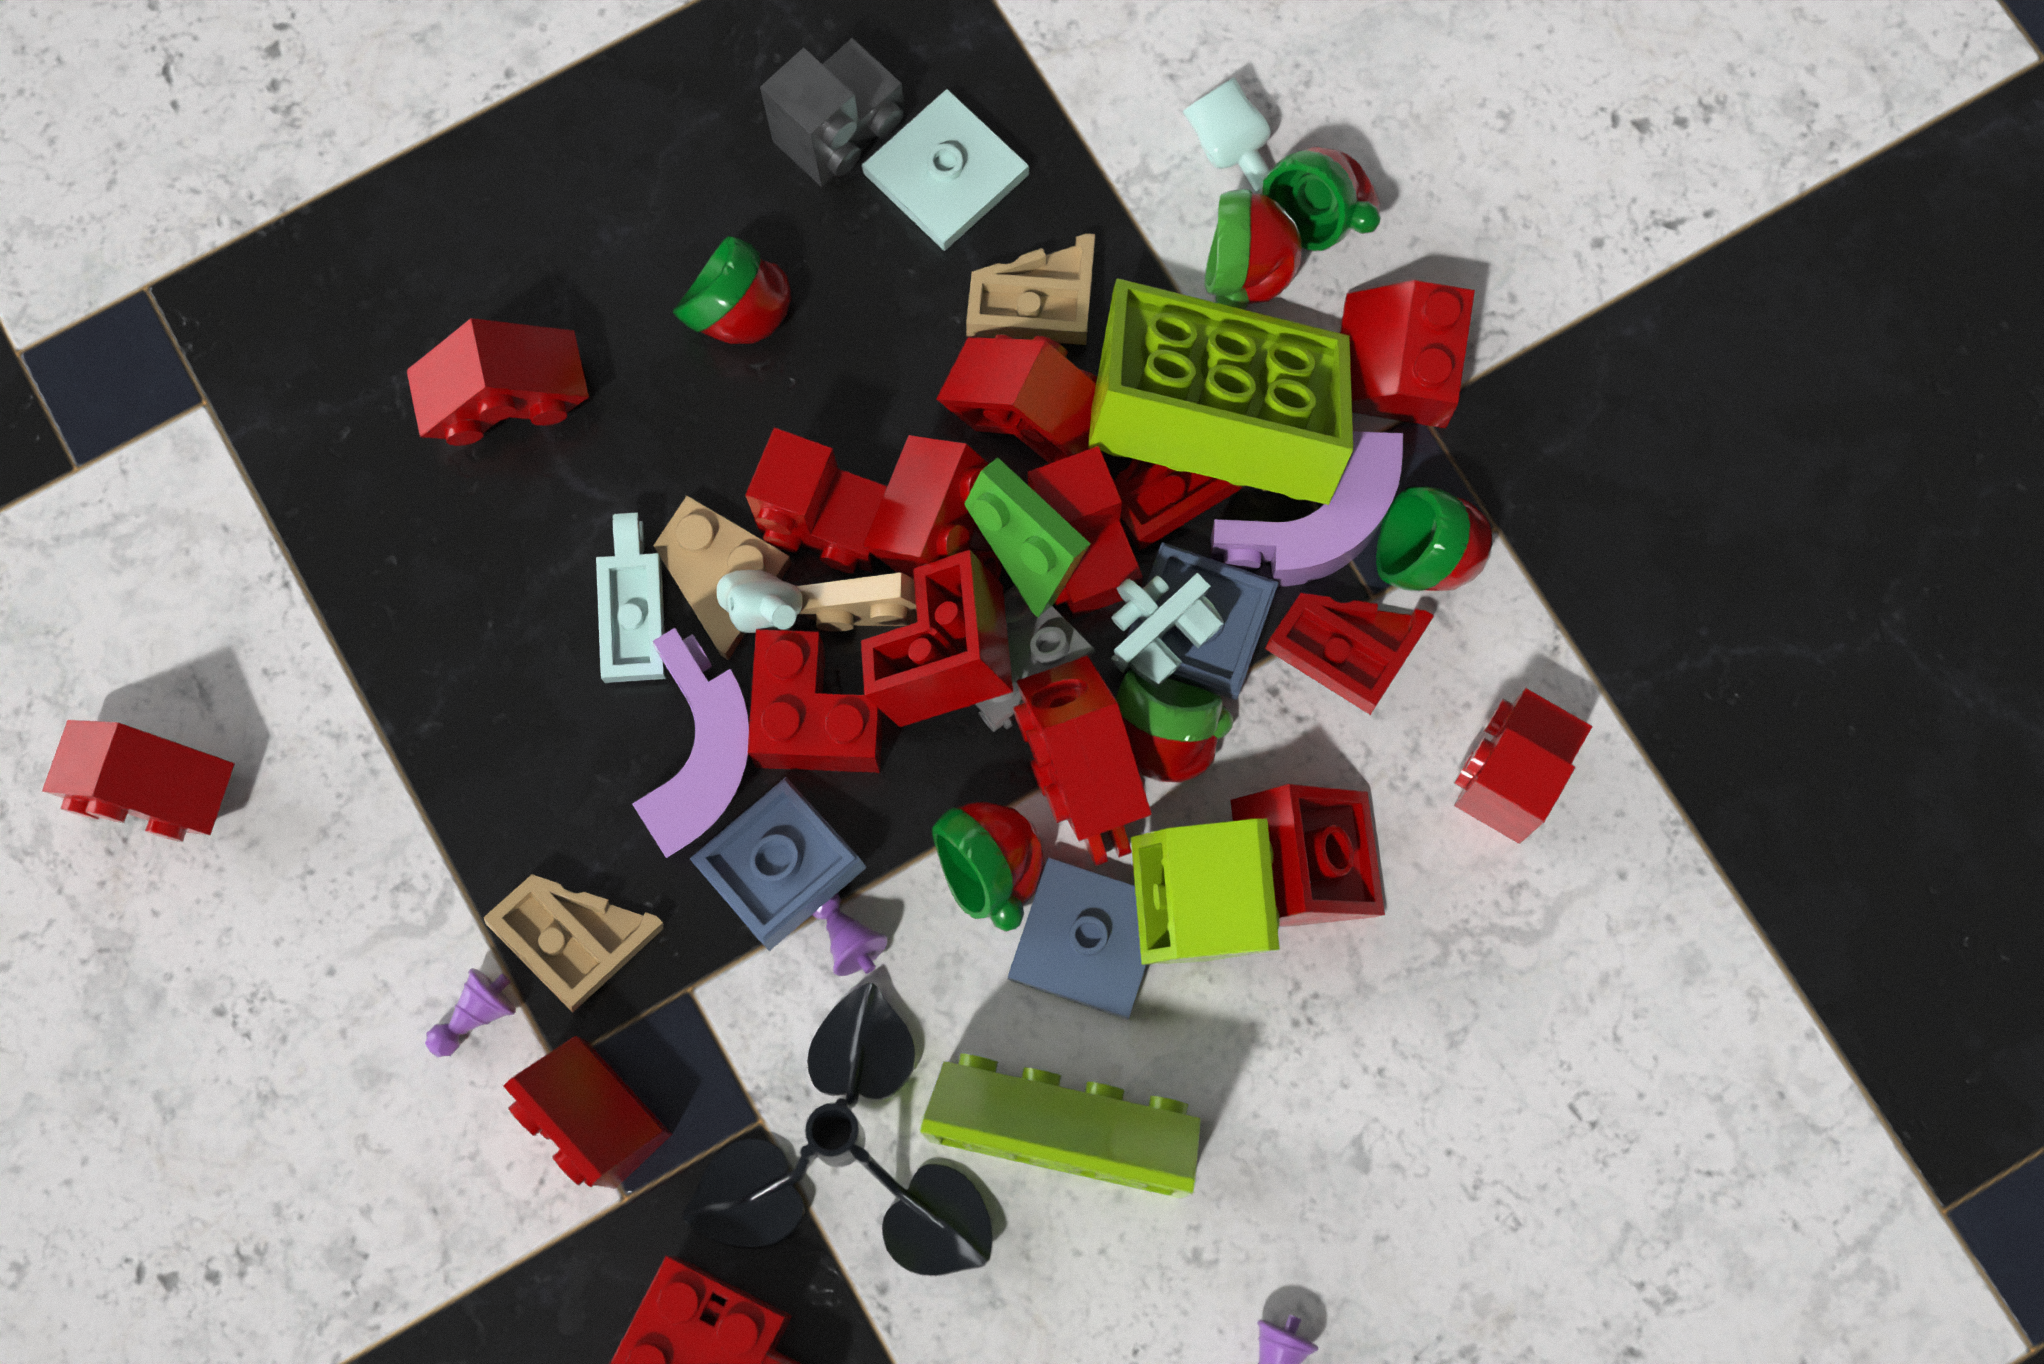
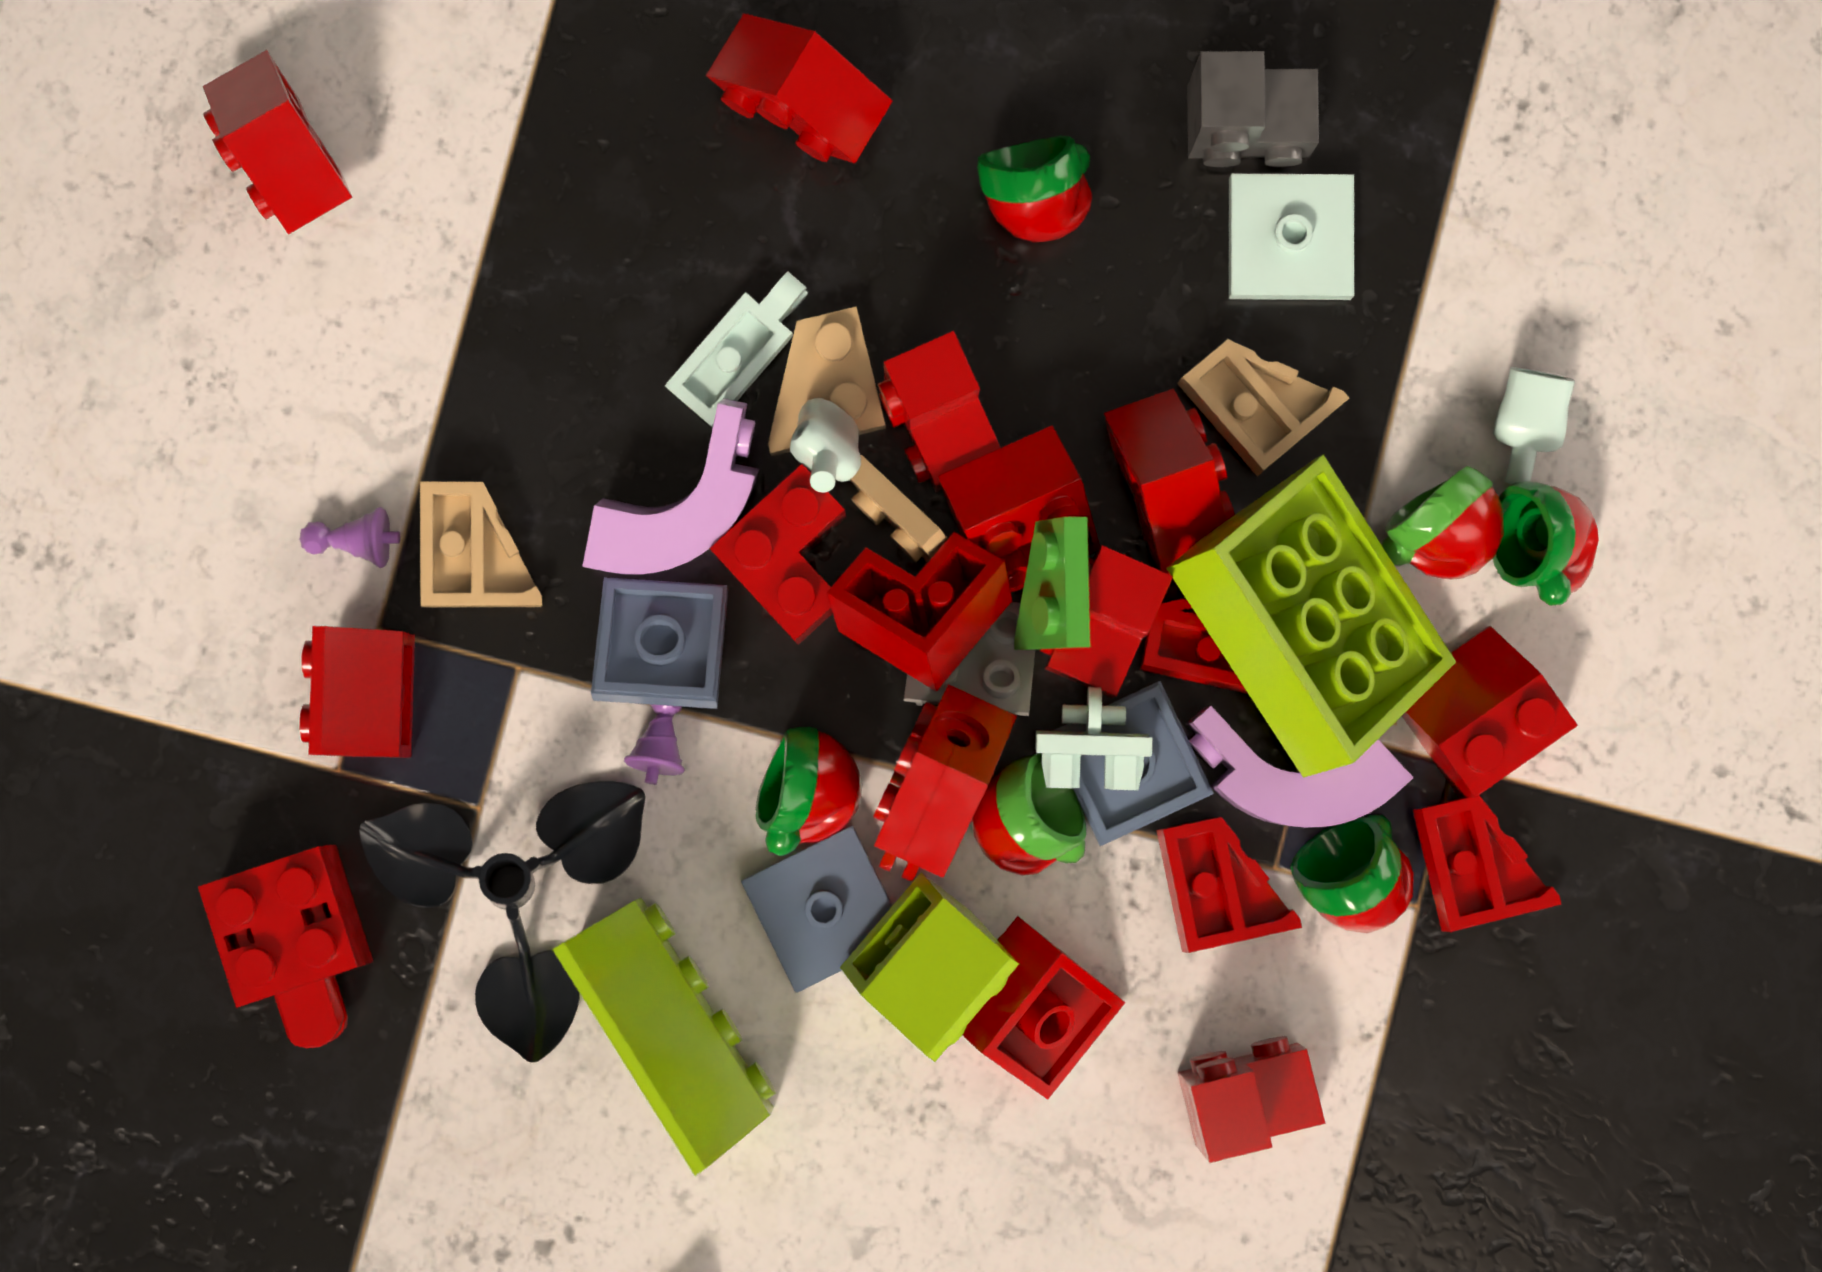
camera: 45 degrees right, 10 degrees up
none -> red wing [1413,795,1561,932]

